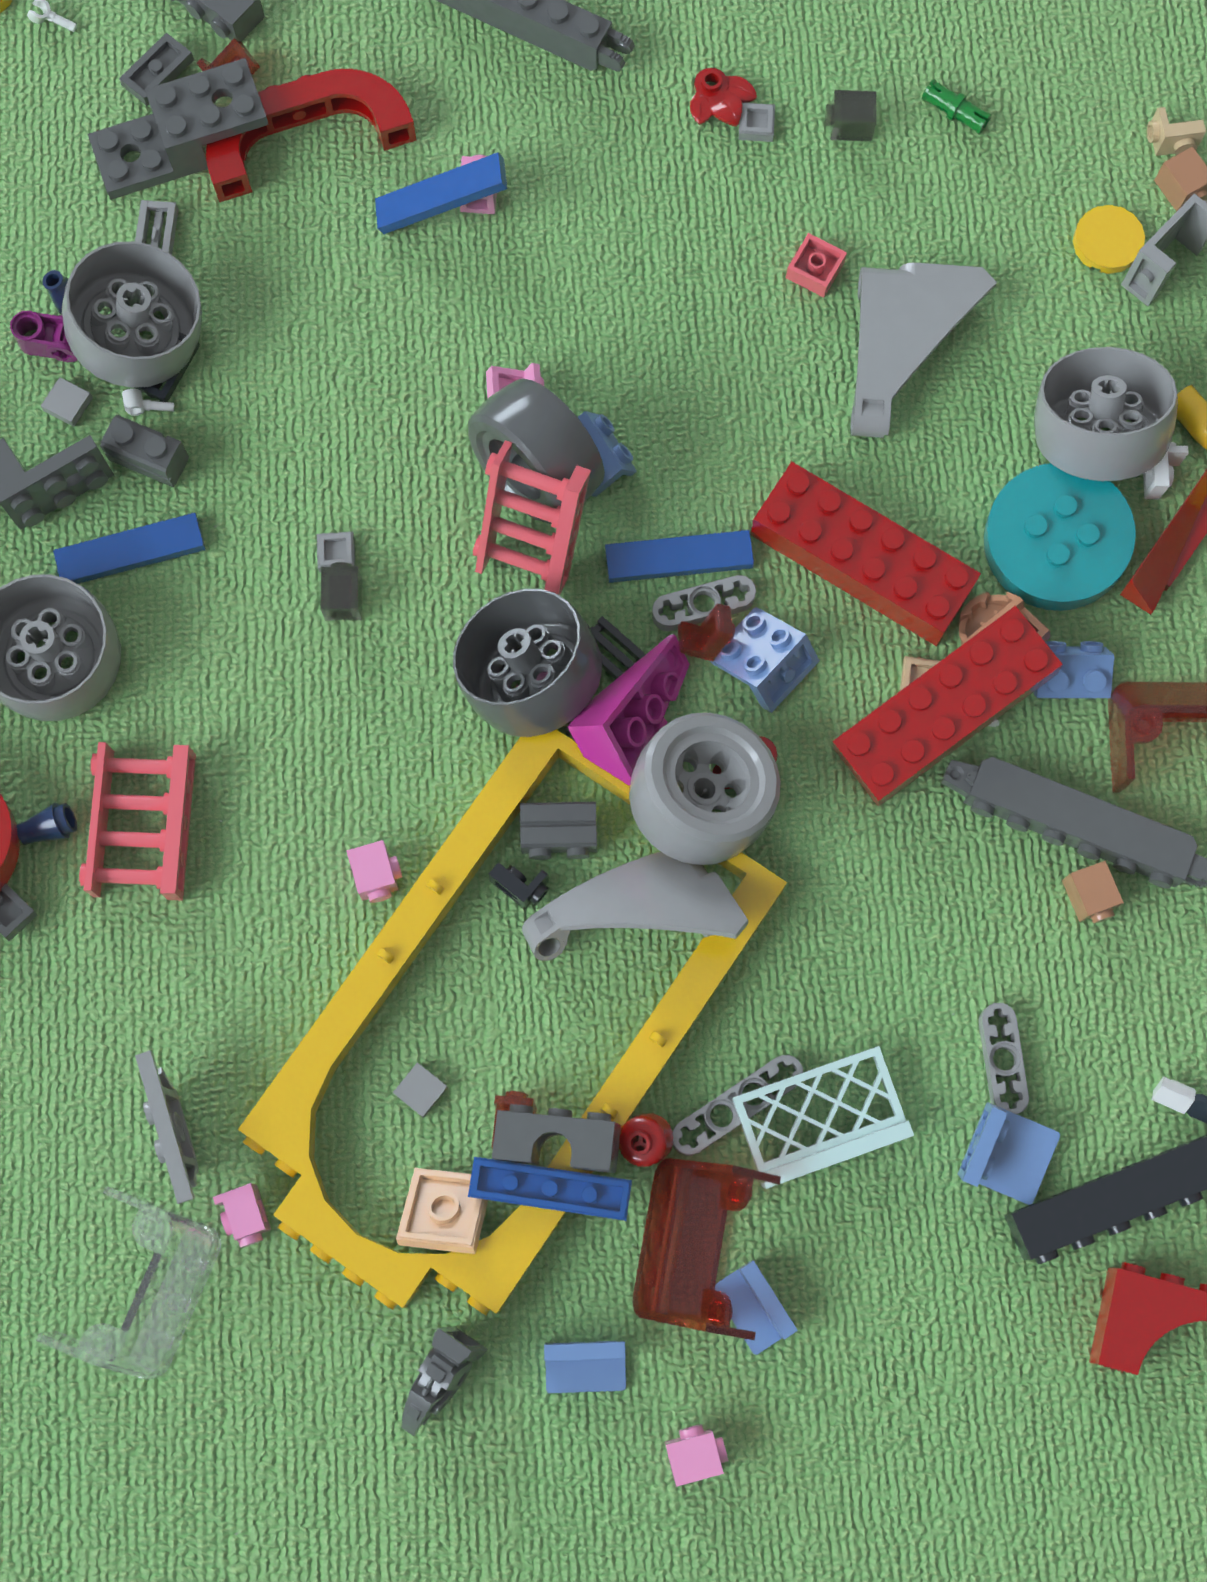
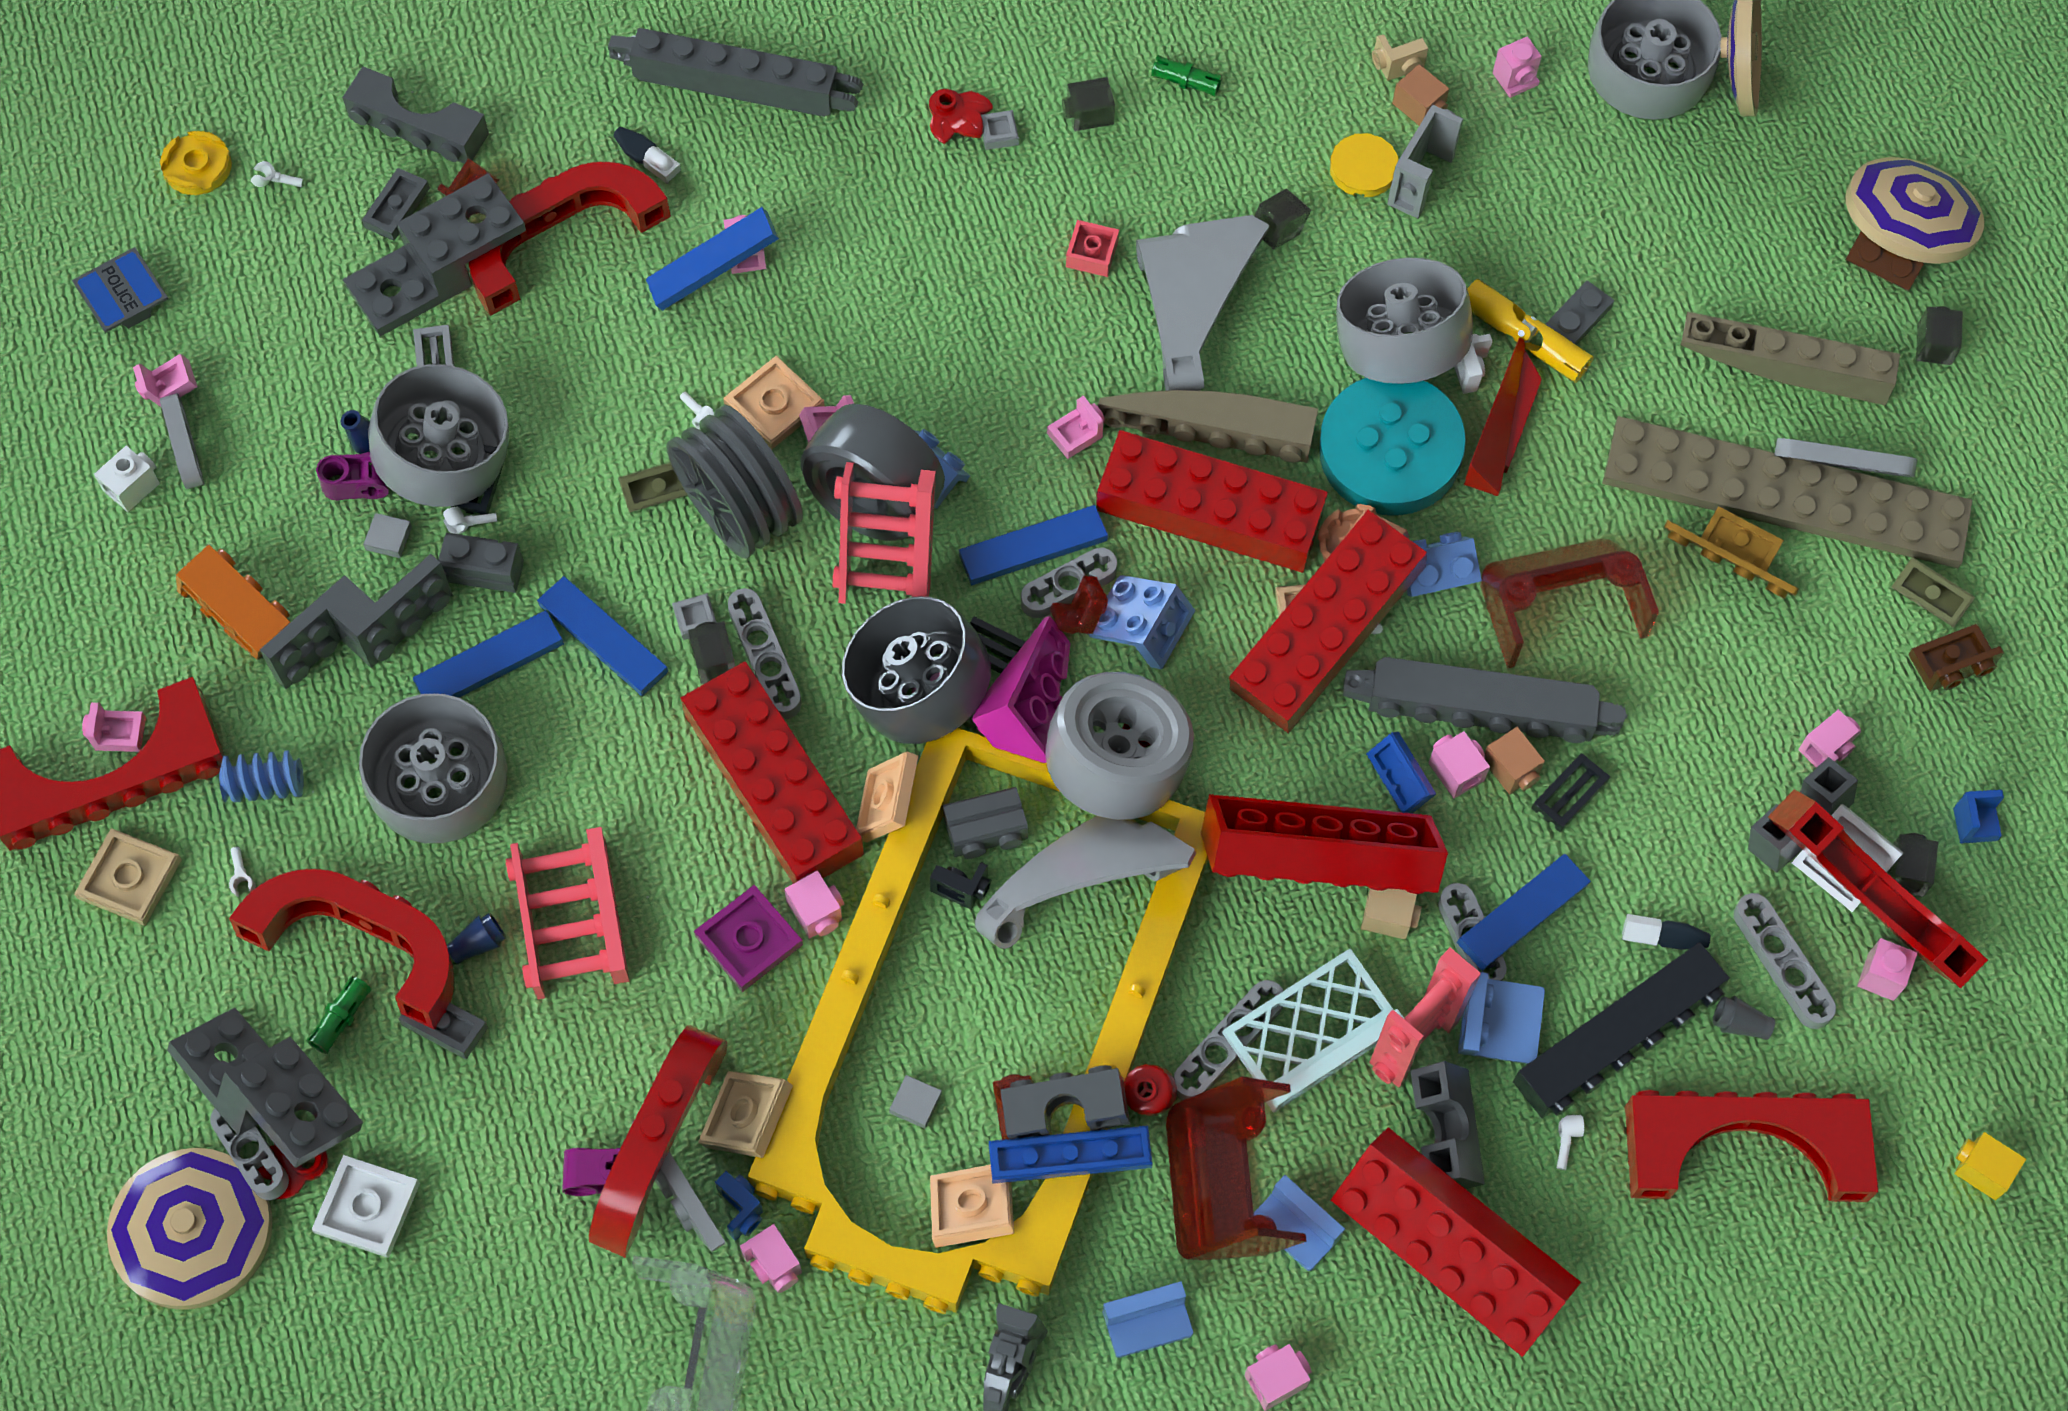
camera: 15 degrees left, 10 degrees down
none -> blue tile [537,576,668,696]
none -> magenta piece [562,1148,620,1196]
none -> red arch [589,1025,727,1258]
none -> piece [614,127,681,184]
none -> olive slope [618,462,687,513]
none -> dark grey wheel [666,405,803,559]
none -> white hand [680,392,714,430]
none -> red brick [680,661,864,884]
none -> magenta plate [694,885,803,992]
none -> tan tile [698,1071,793,1158]
none -> blue bracket [715,1171,763,1240]
none -> light nougat tile [723,356,825,450]
none -> light grey beam [727,588,802,719]
none -> light nougat tile [856,751,918,843]
none -> bright pink bracket [1047,396,1105,459]
none -> dark tan slope [1098,390,1318,463]
none -> red brick [1201,794,1448,894]
none -> clear smoke brick [1255,188,1311,250]
none -> red brick [1330,1127,1581,1357]
none -> tan brick [1361,888,1422,940]
none -> blue plate [1366,732,1436,813]
none -> coral fence [1369,947,1481,1088]
none -> dark grey arch [1410,1061,1485,1189]
none -> bright pink brick [1428,731,1490,799]
none -> blue tile [1456,854,1591,971]
none -> black tile [1531,753,1610,832]
none -> white hand [1556,1115,1584,1170]

